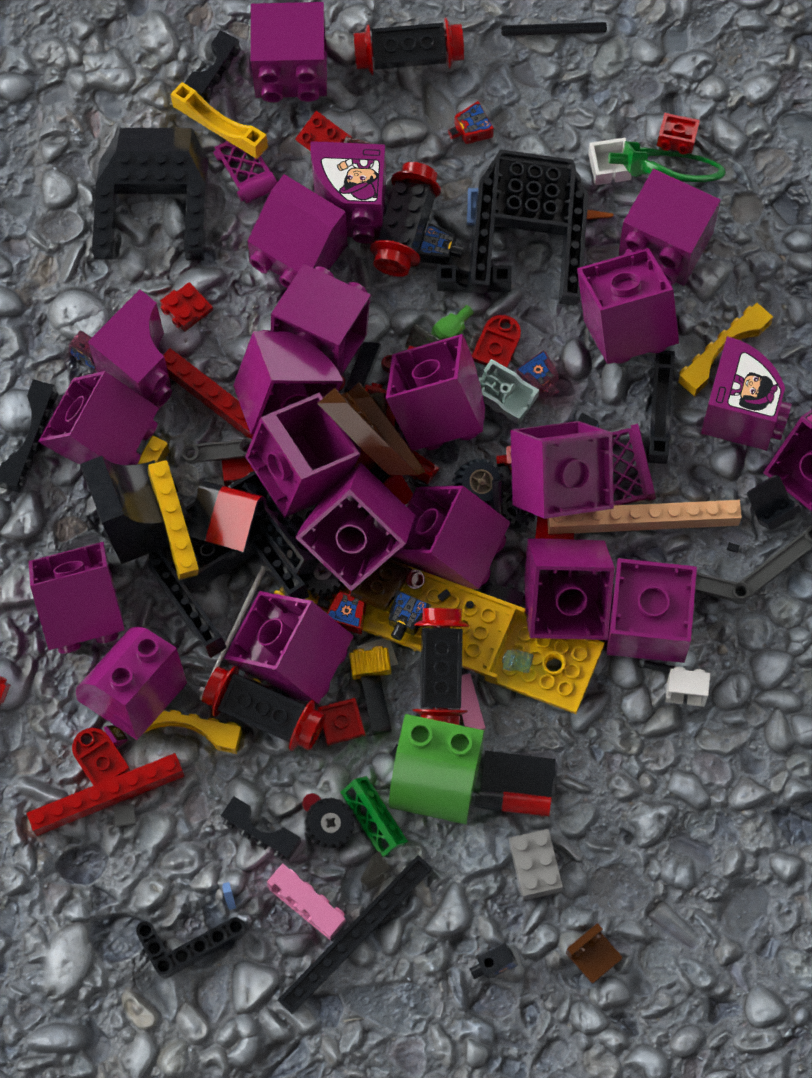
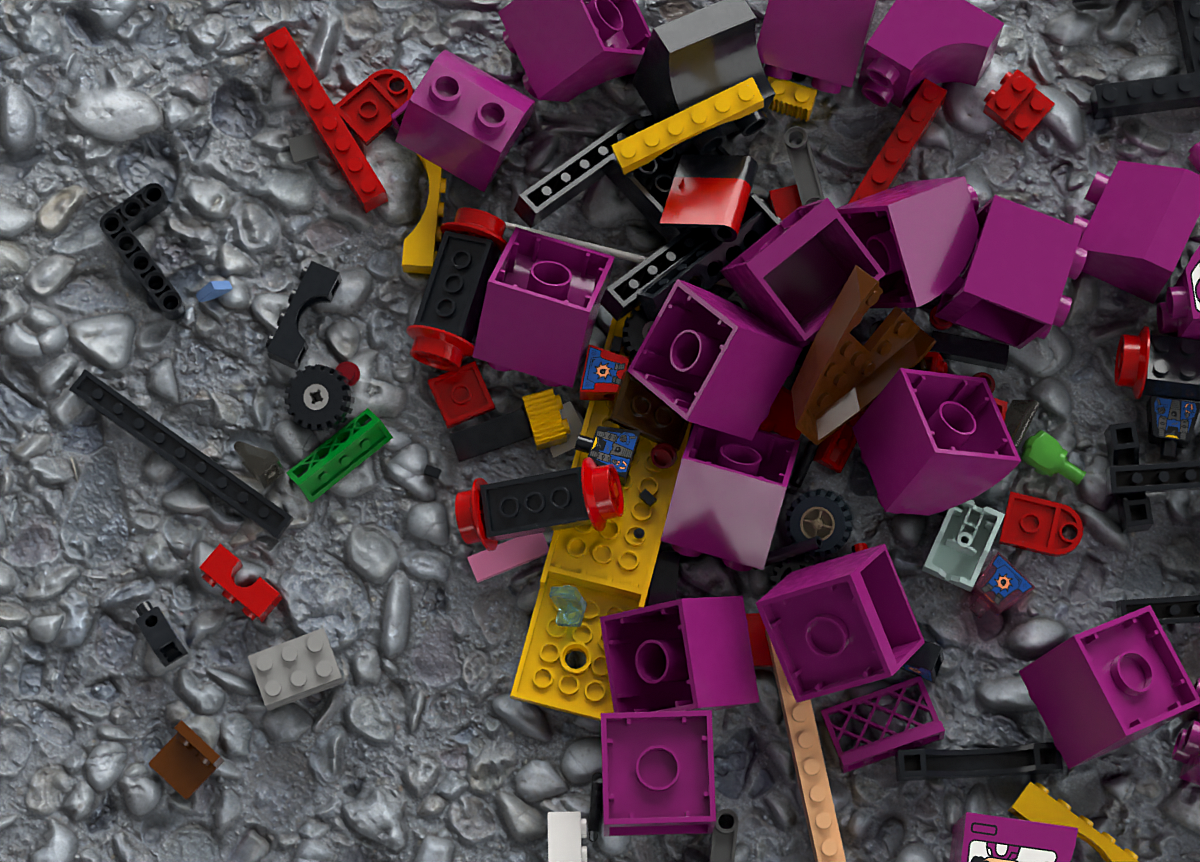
camera: 80 degrees right, 5 degrees up
bright pink wedge [267,863,346,941] -> none
bright green brick [389,714,484,824] -> none
black door [474,751,556,817] -> none
none -> red arch [199,544,283,622]

